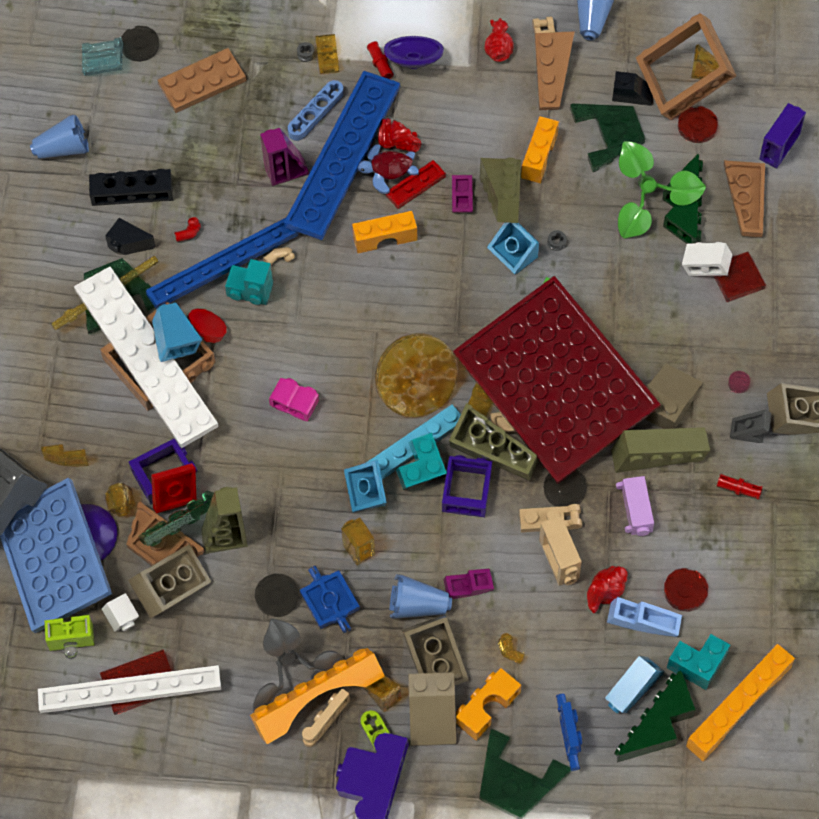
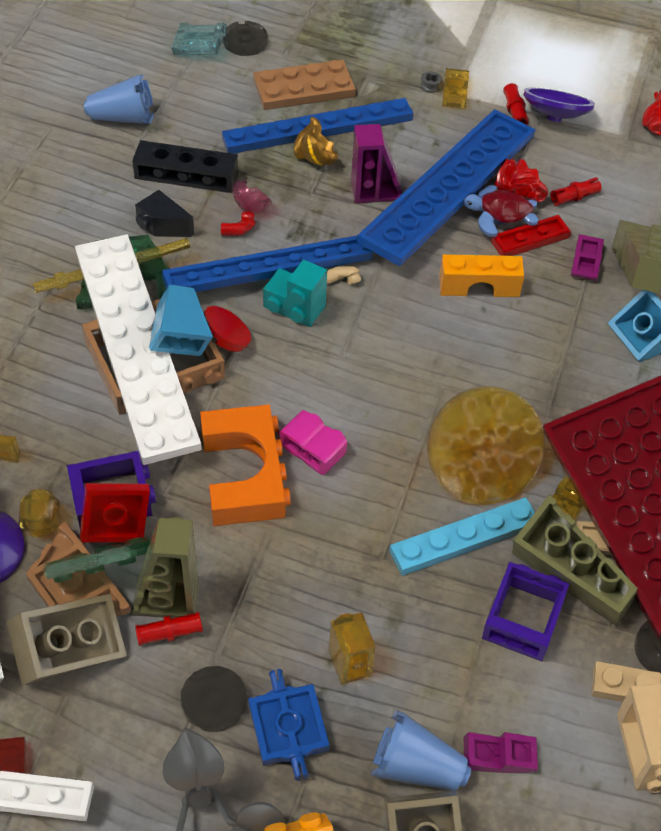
camera: 10 degrees right, 10 degrees down
medium blue beam [288,80,344,141] -> none
dark azure slope [344,460,387,512] -> none
teal brick [396,432,447,490] -> none
none -> red pin [135,612,203,646]
none -> orange arch [200,404,291,526]
none -> blue plate [222,98,413,154]
none -> clear pink hair [232,180,272,215]
none -> pearl gold hair [293,116,338,166]
none -> red pin [550,177,602,206]

